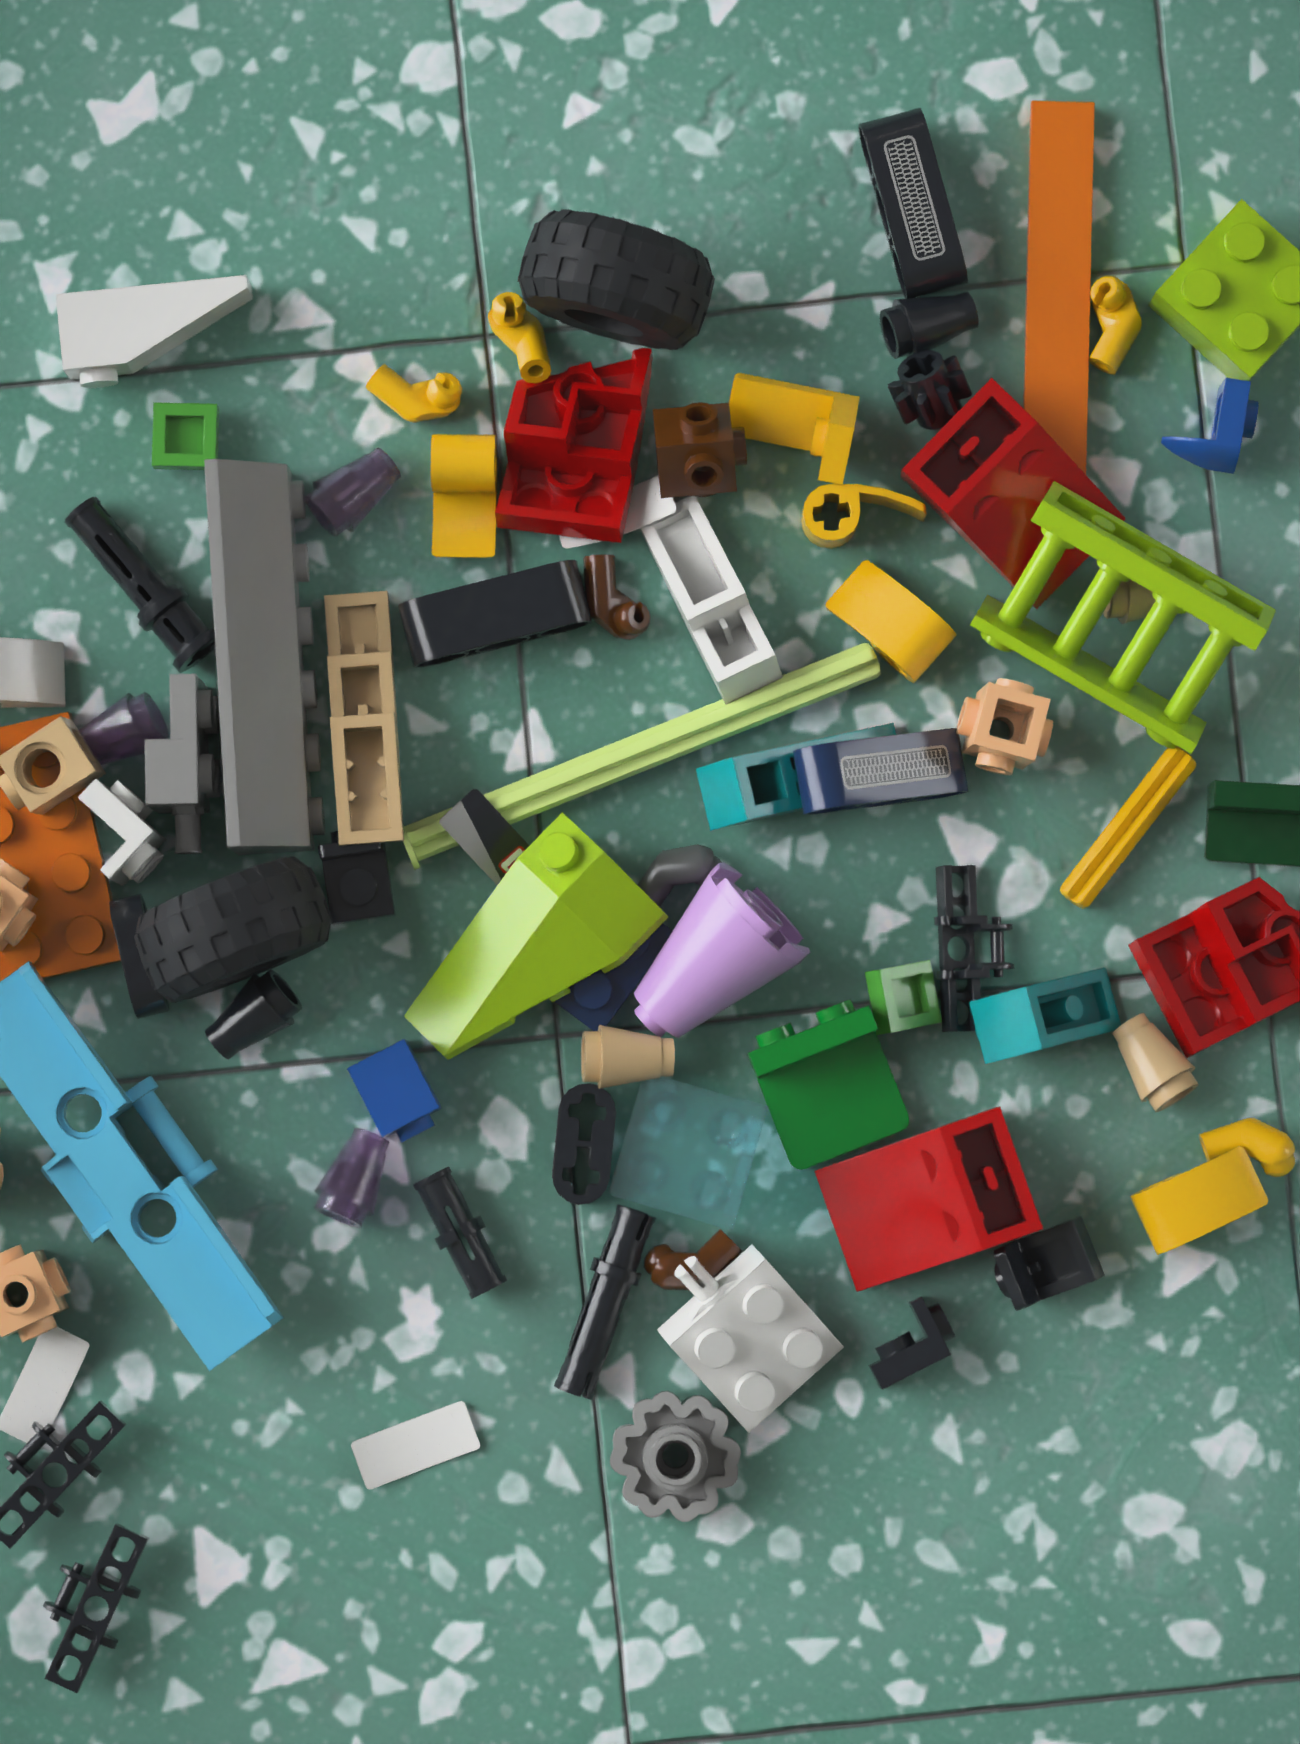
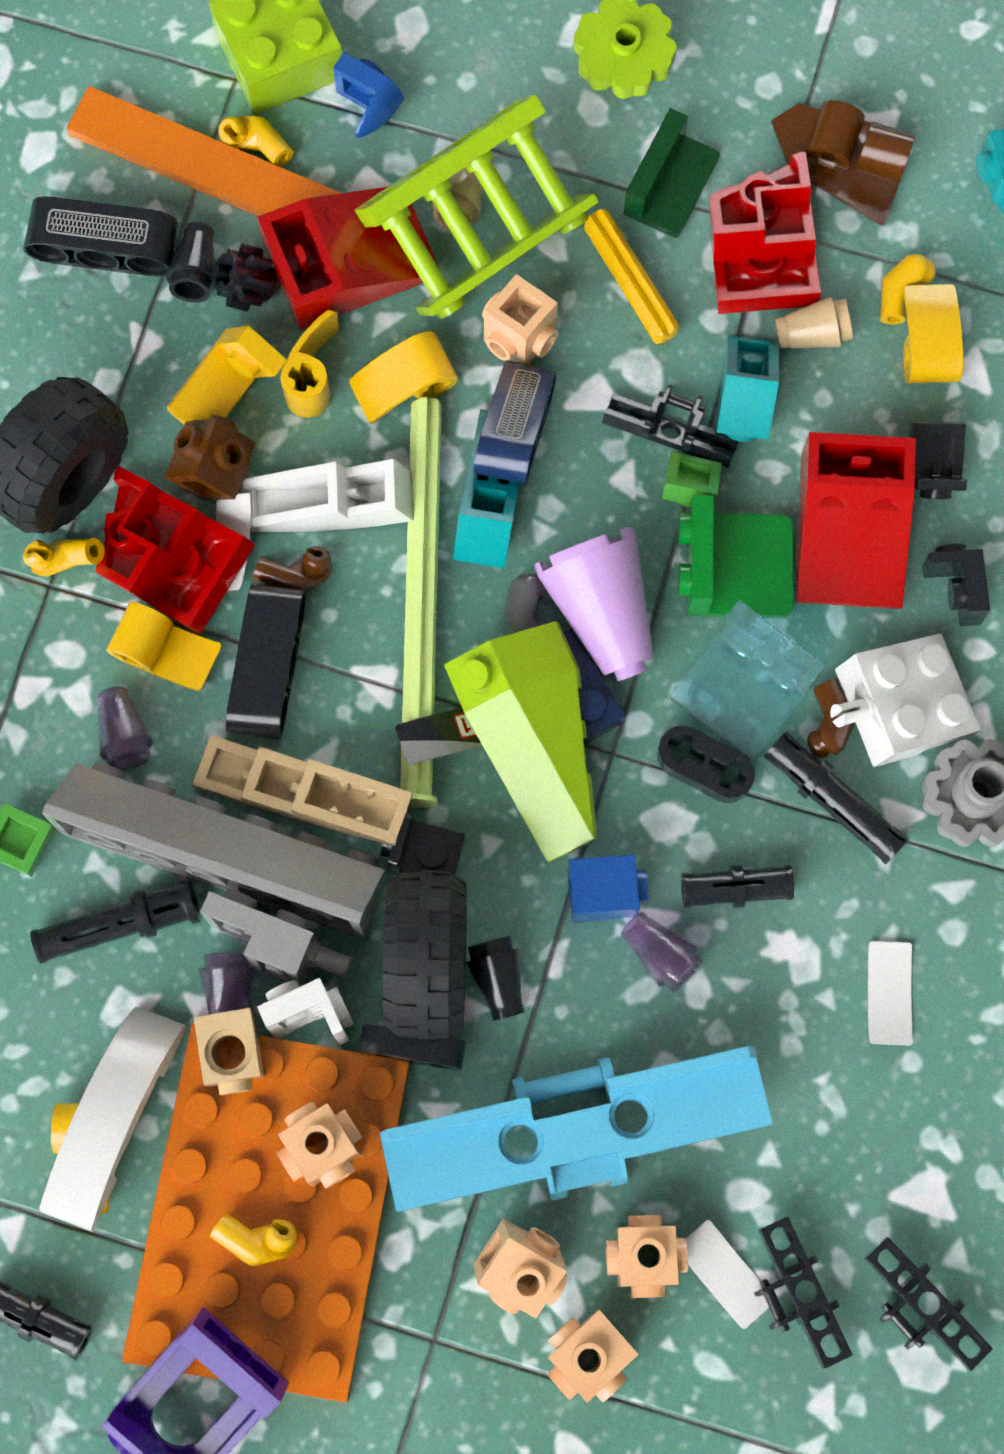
camera: 70 degrees left, 10 degrees down
yellow arm [365,364,462,423] -> none
tan cone [581,1025,675,1089] -> none

